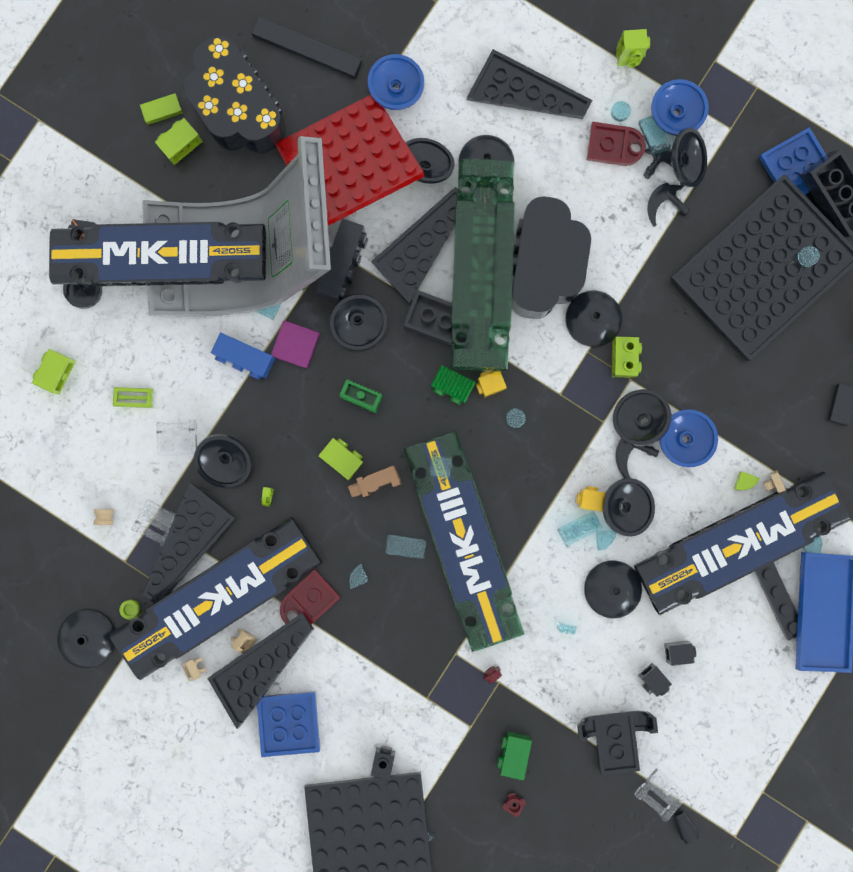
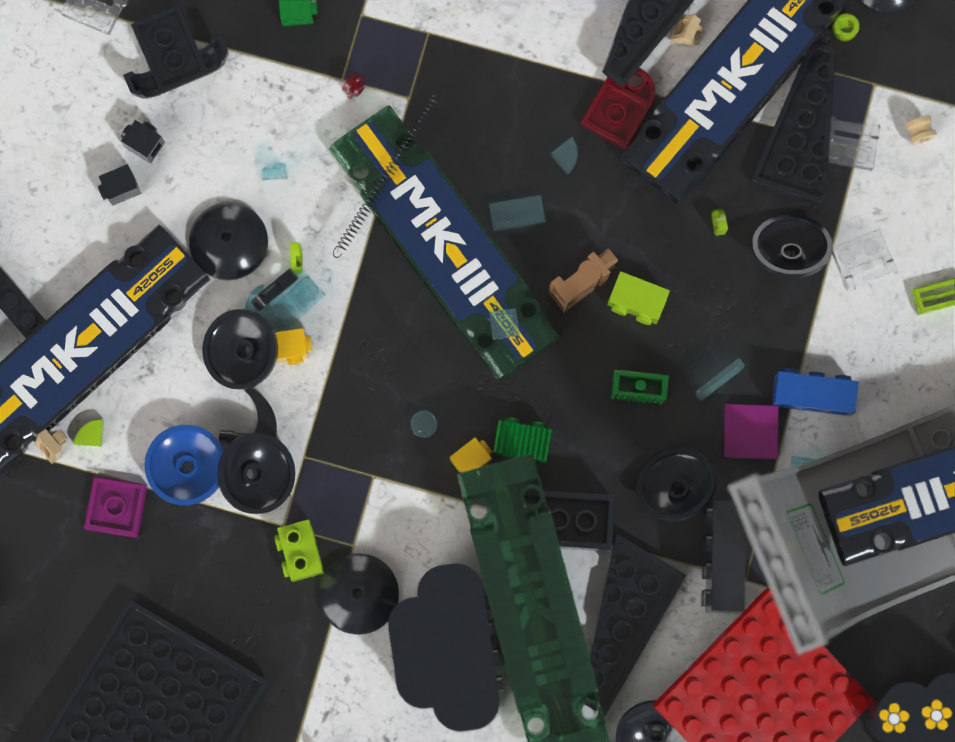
camera: 160 degrees right, 5 degrees down
none -> magenta tile [84,476,148,538]
none -> black piece [250,268,299,312]
none -> lime tile [290,242,303,274]
none -> black piece [333,89,443,258]
none -> clear light blue tile [694,358,745,401]

